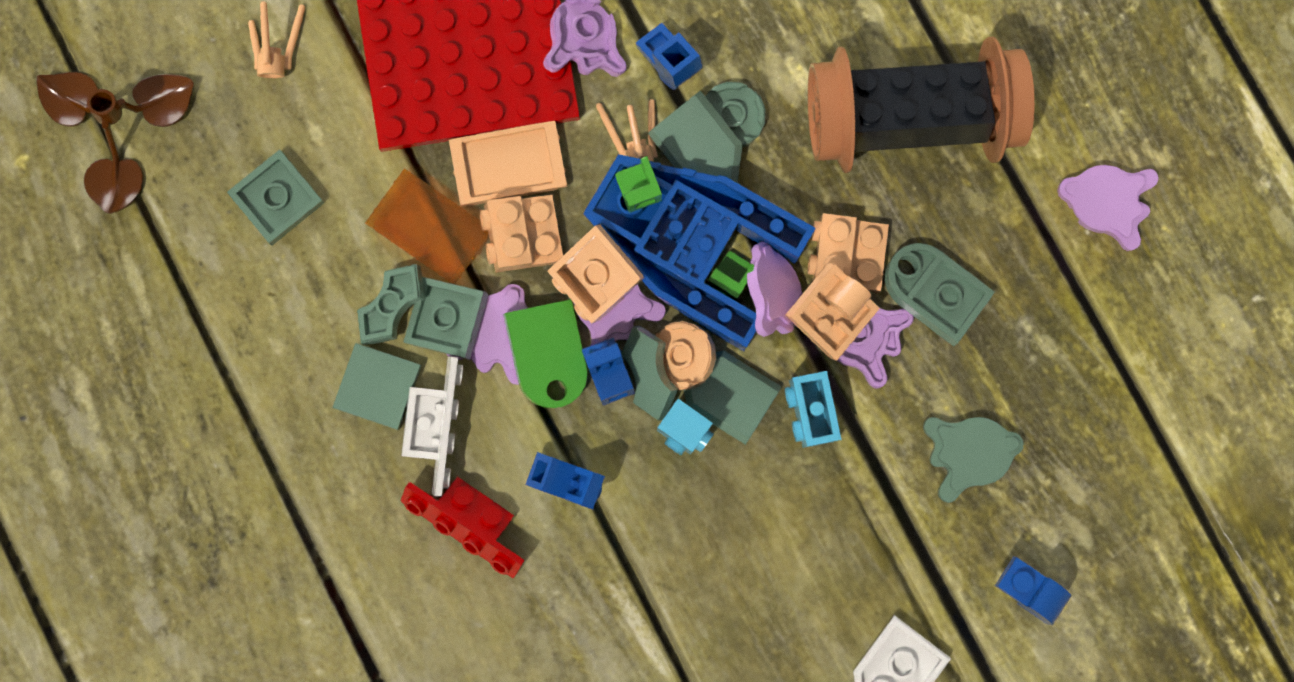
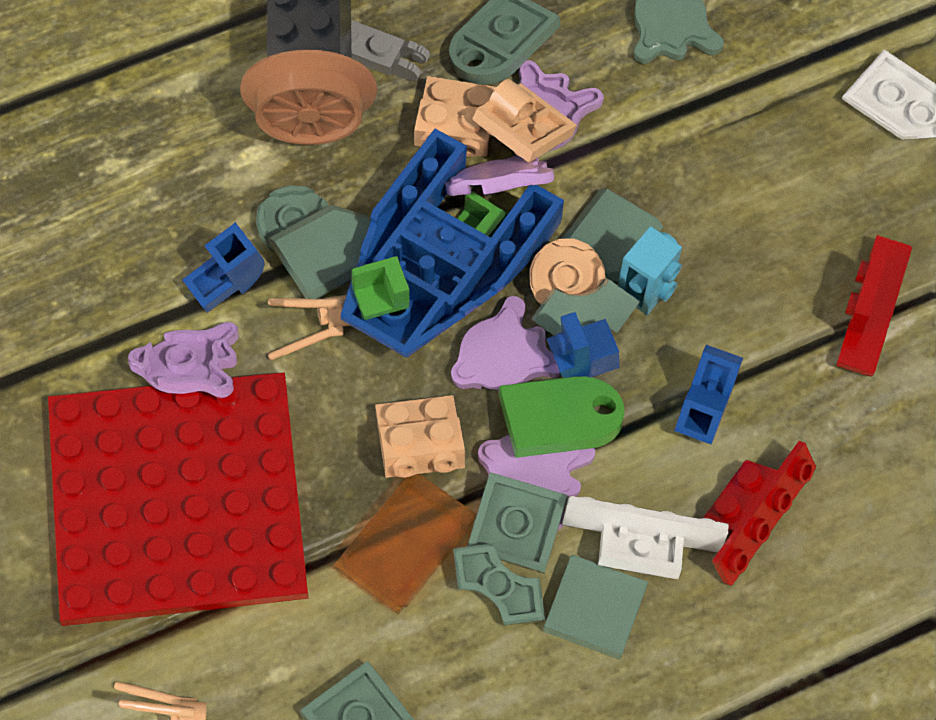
camera: 90 degrees left, 20 degrees down
light nougat piece [449,121,567,206] -> none
light nougat plate [547,225,645,324] -> none
medium azure brick [785,371,842,448] -> none
none -> light grey hinge [351,20,430,81]
none -> red bracket [836,235,912,377]

